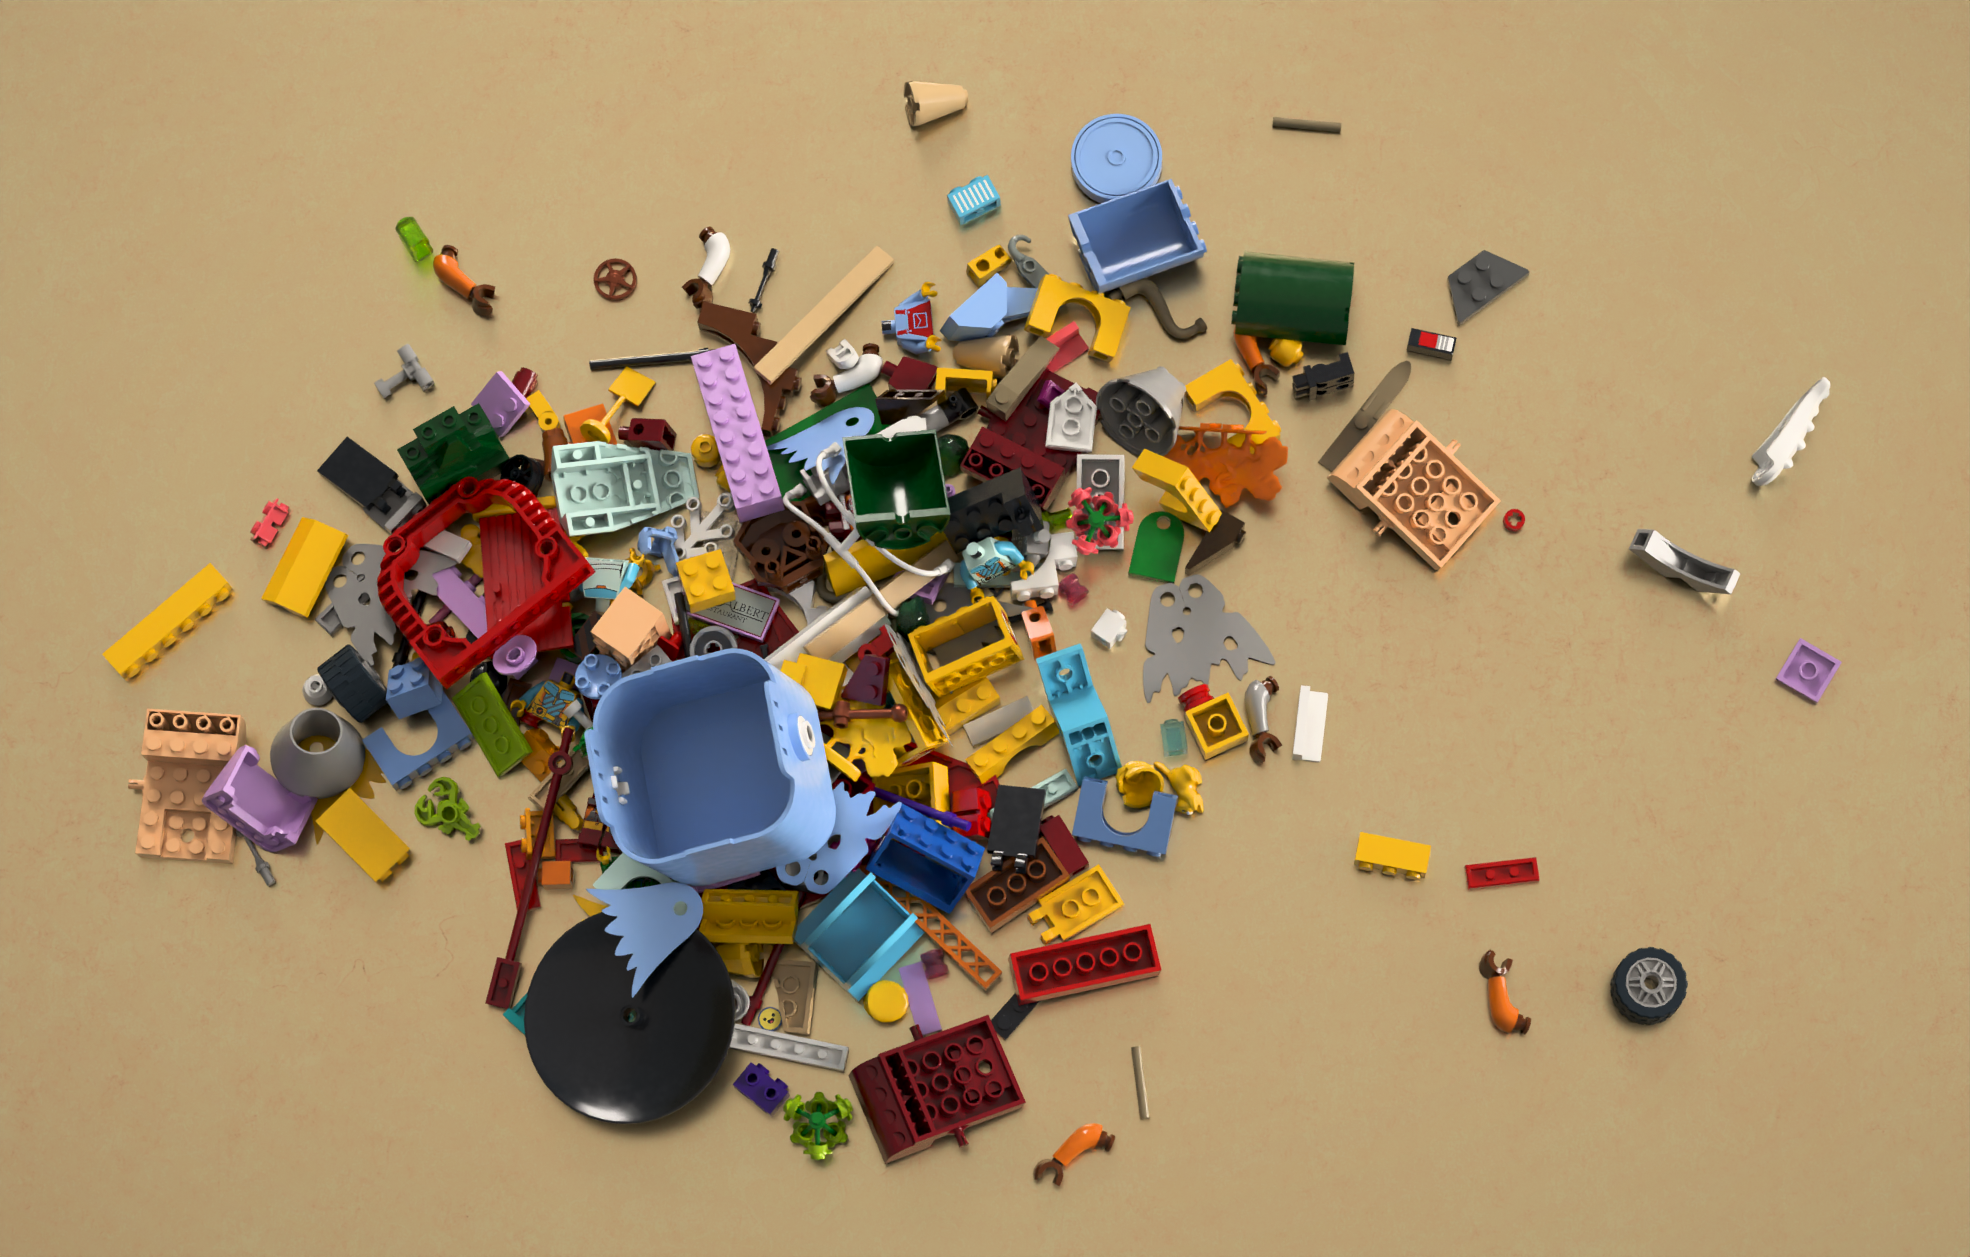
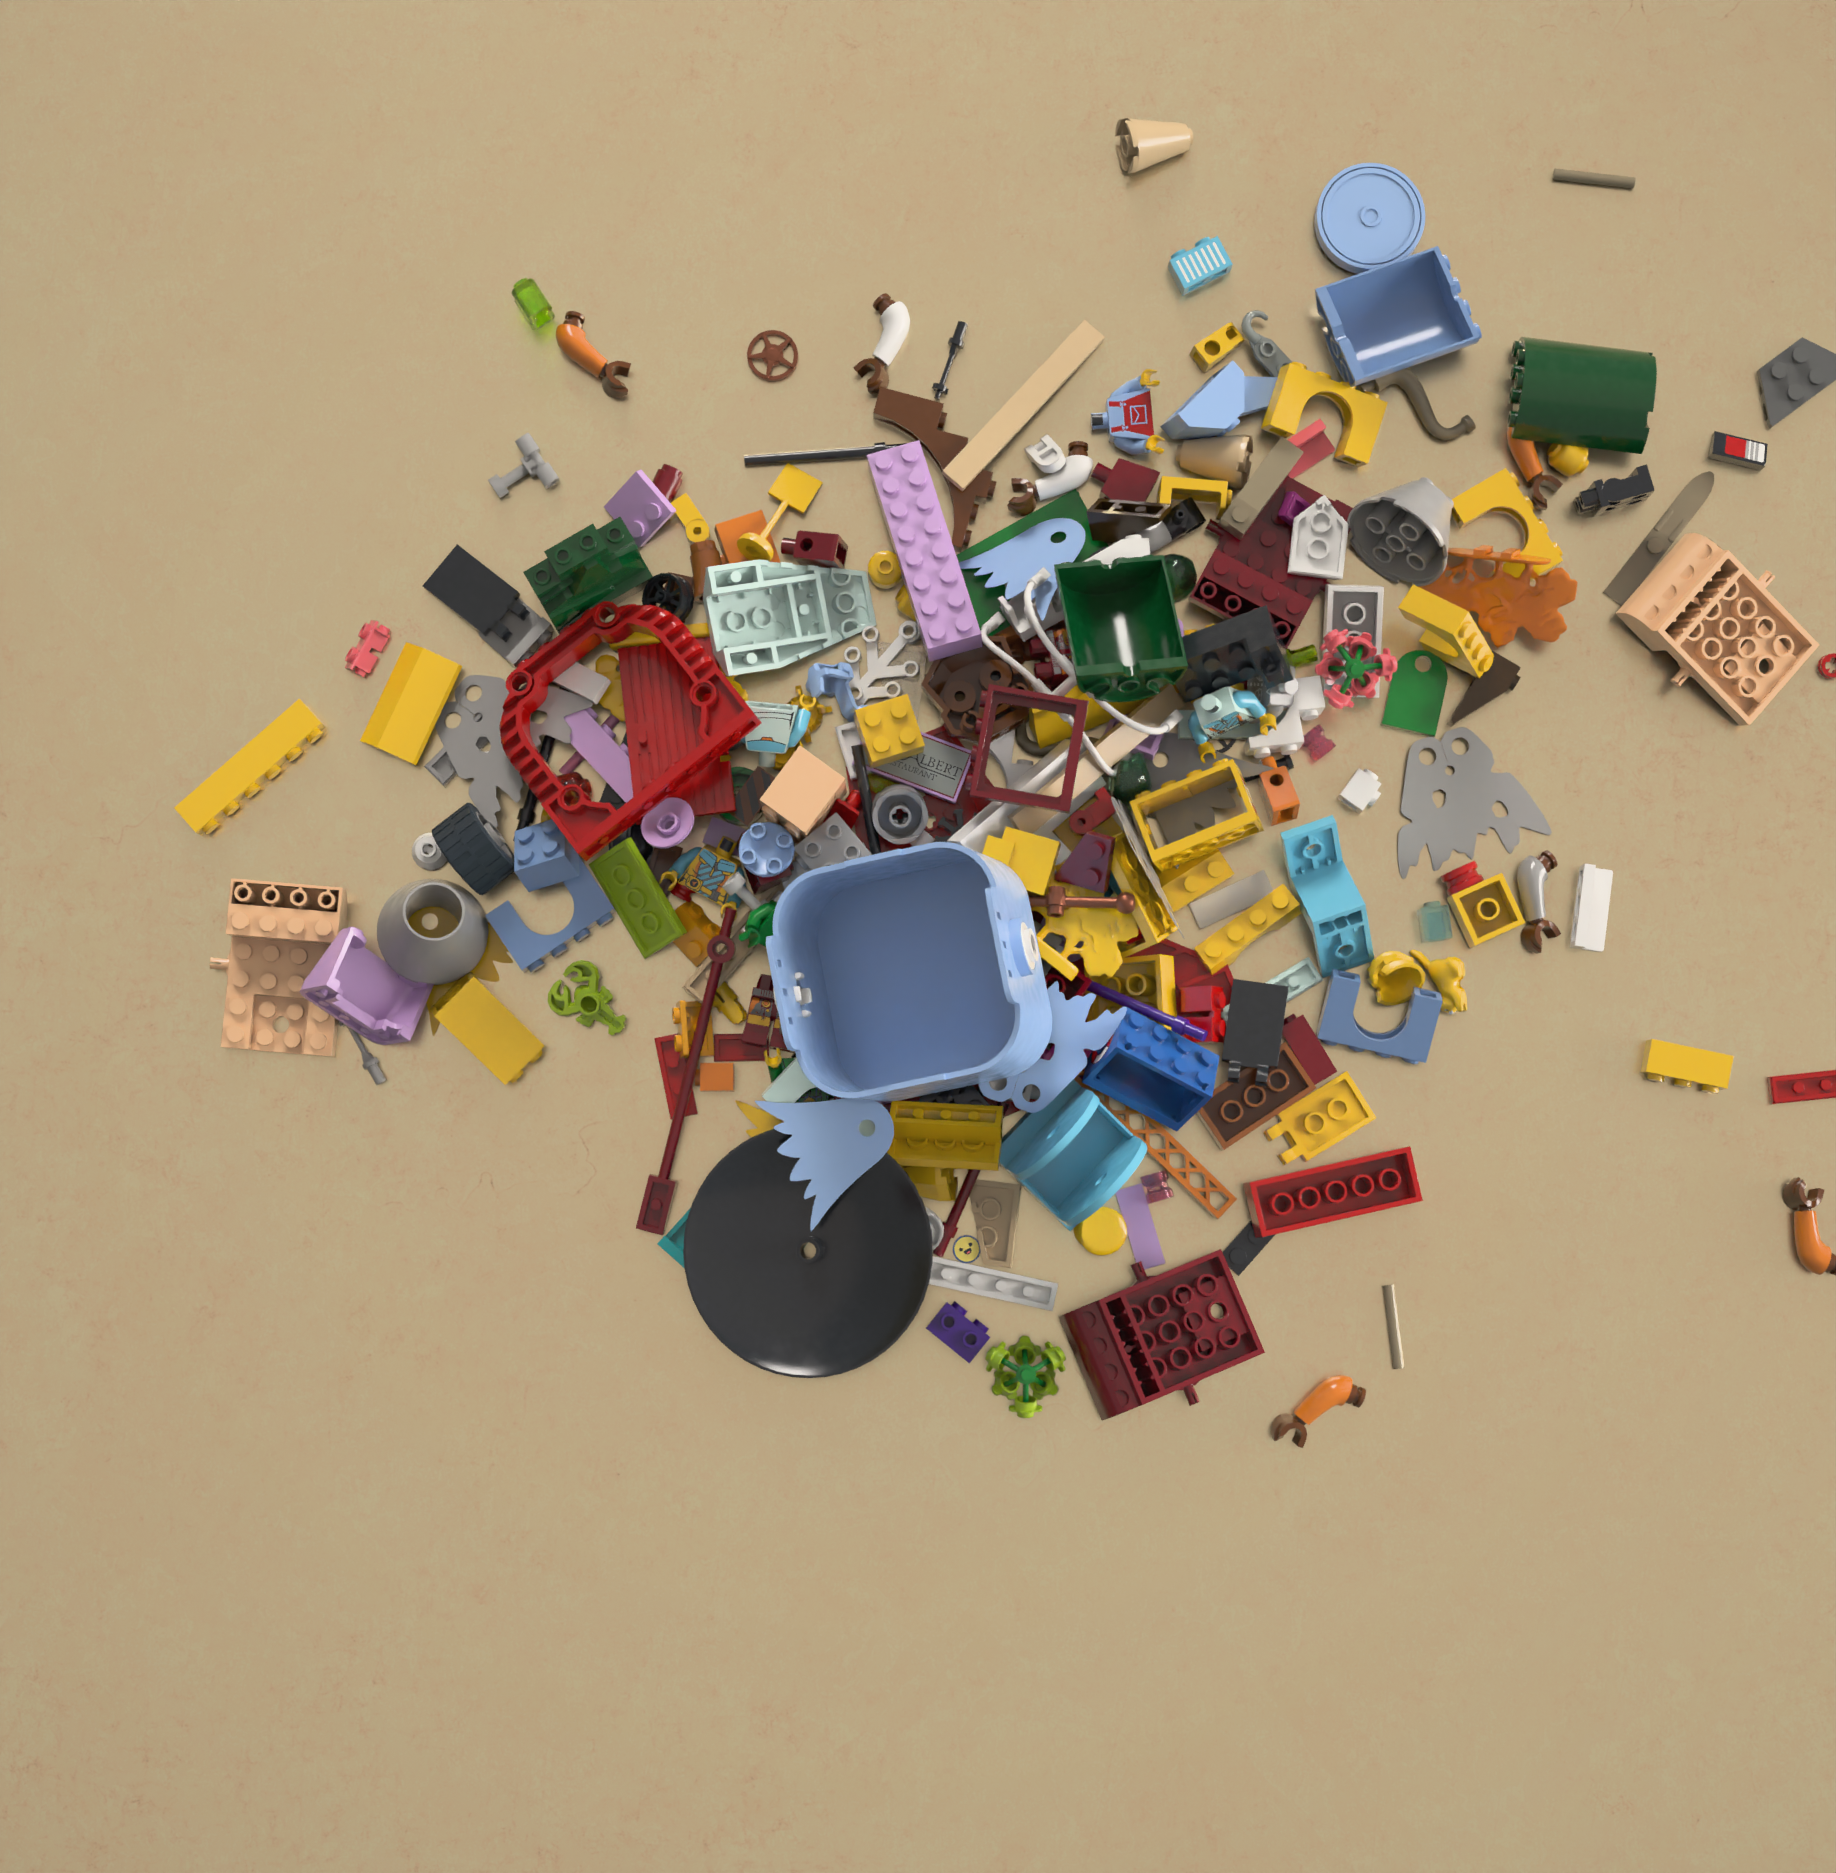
camera: 10 degrees left, 10 degrees up
none -> dark red piece [965,684,1089,814]

